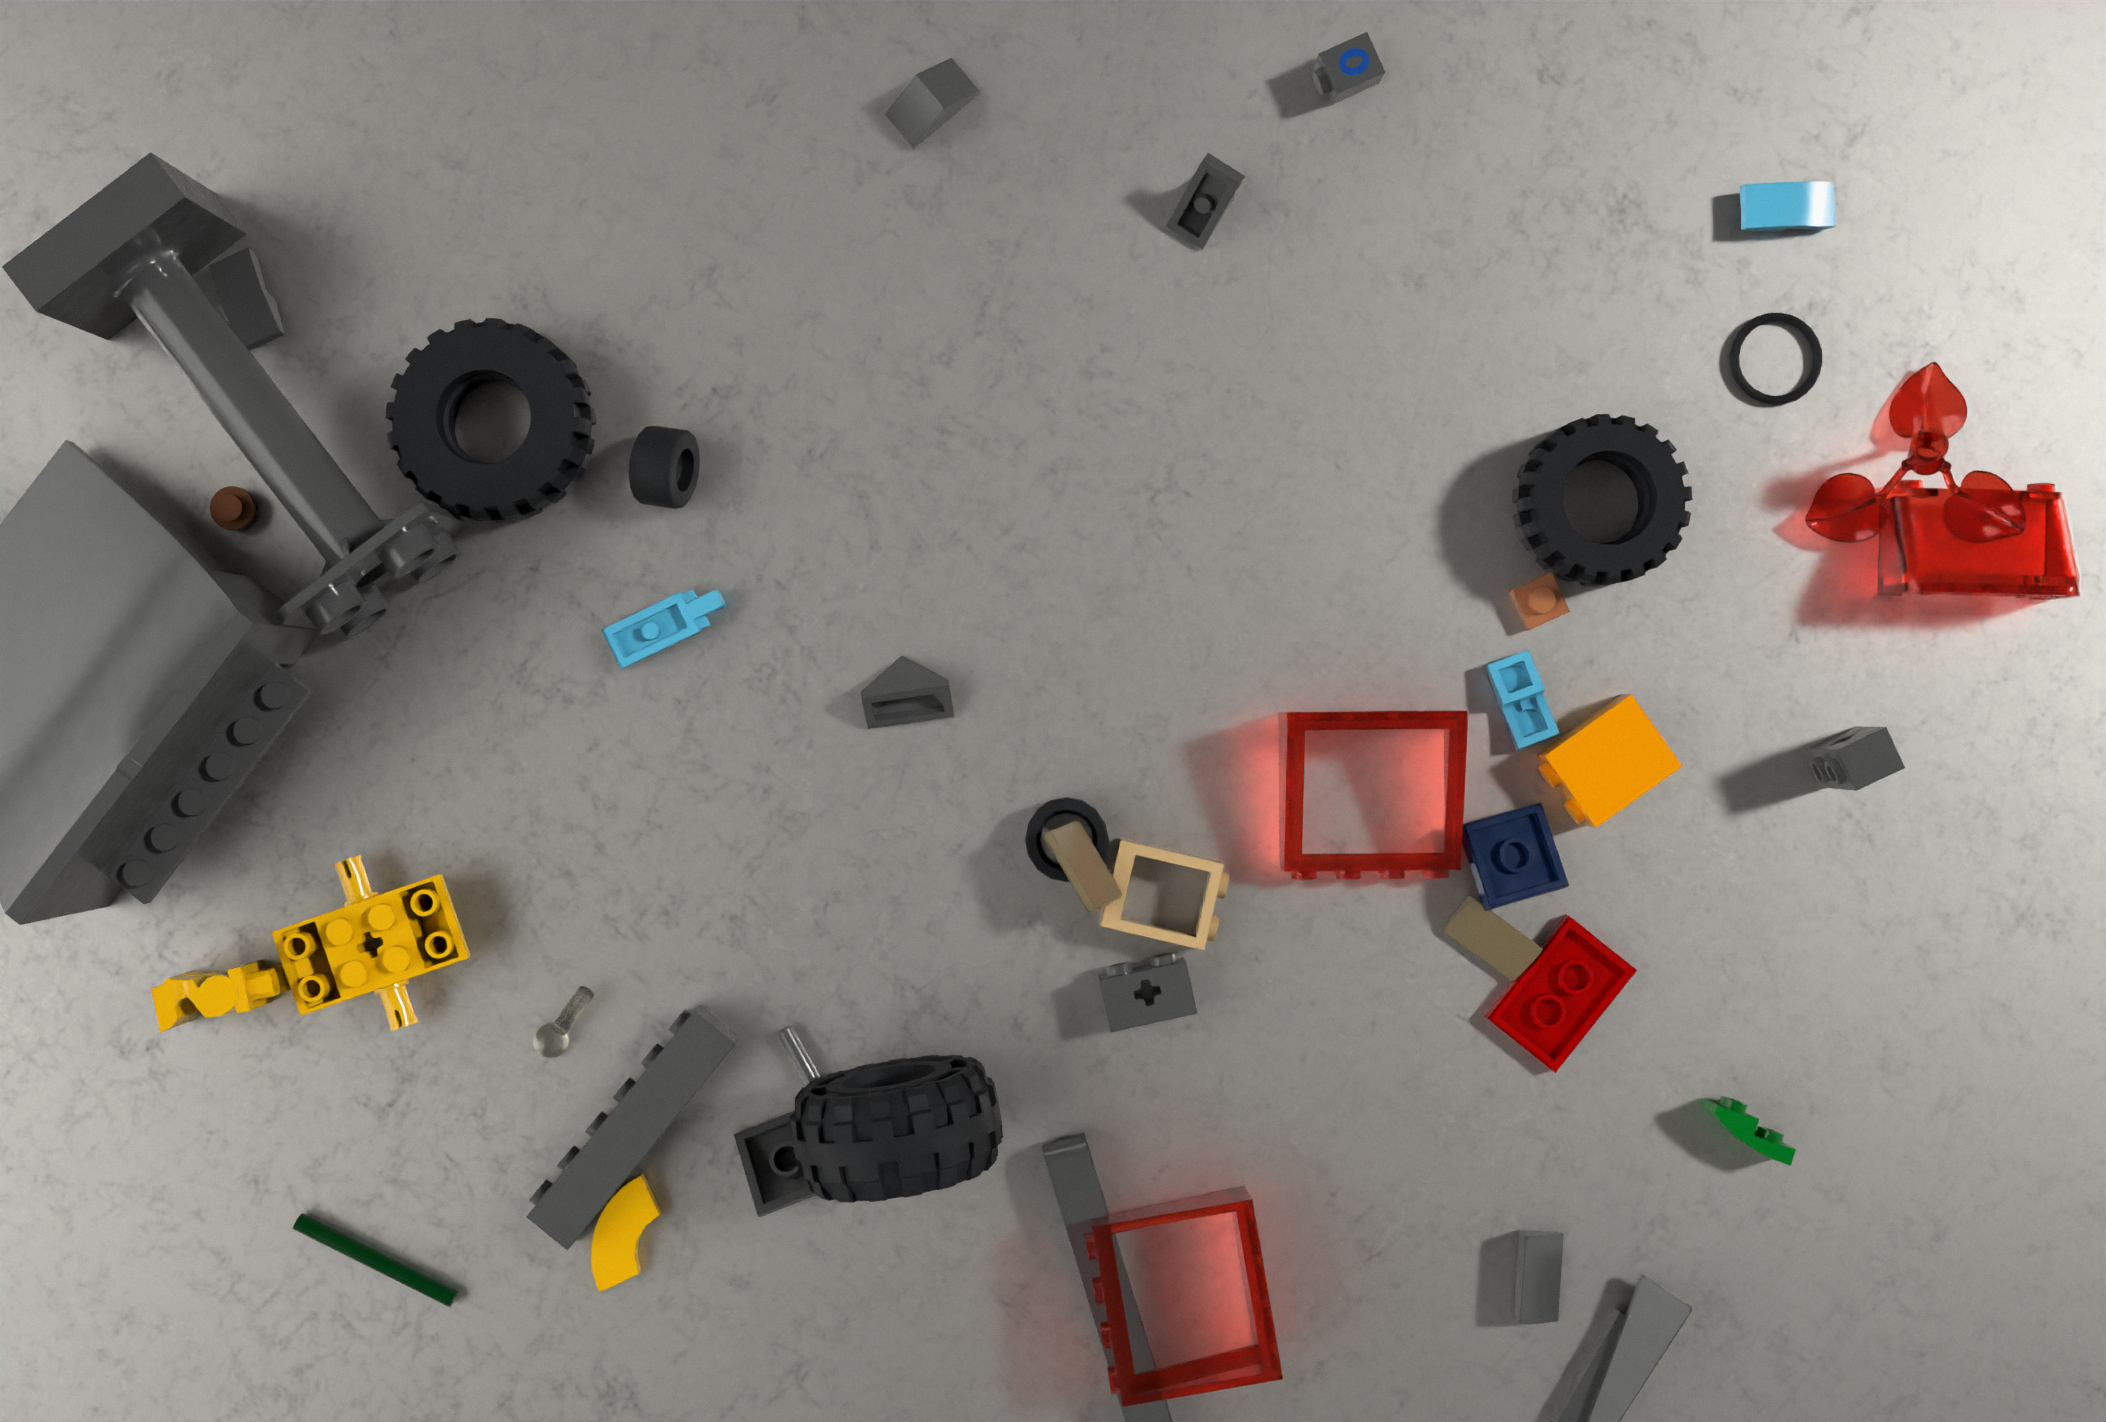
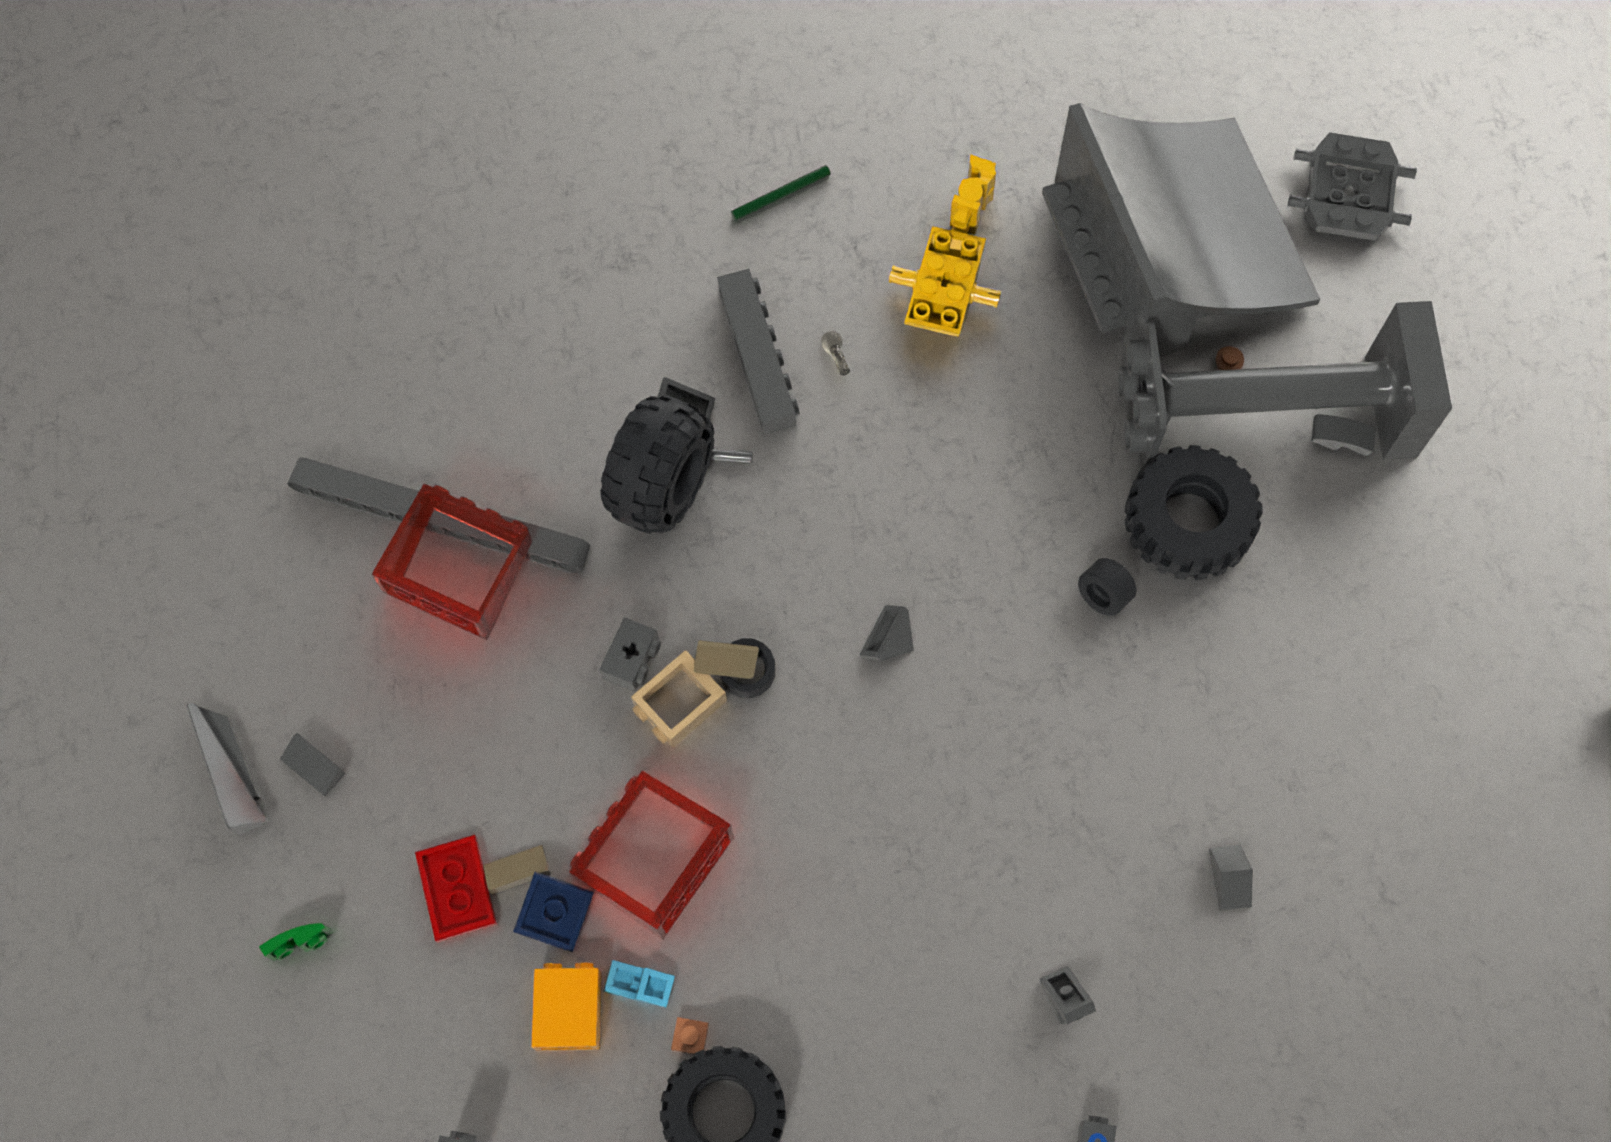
camera: 125 degrees right, 20 degrees down
yellow tile [591,1173,662,1293] -> none
medium azure hinge [602,589,727,670] -> none

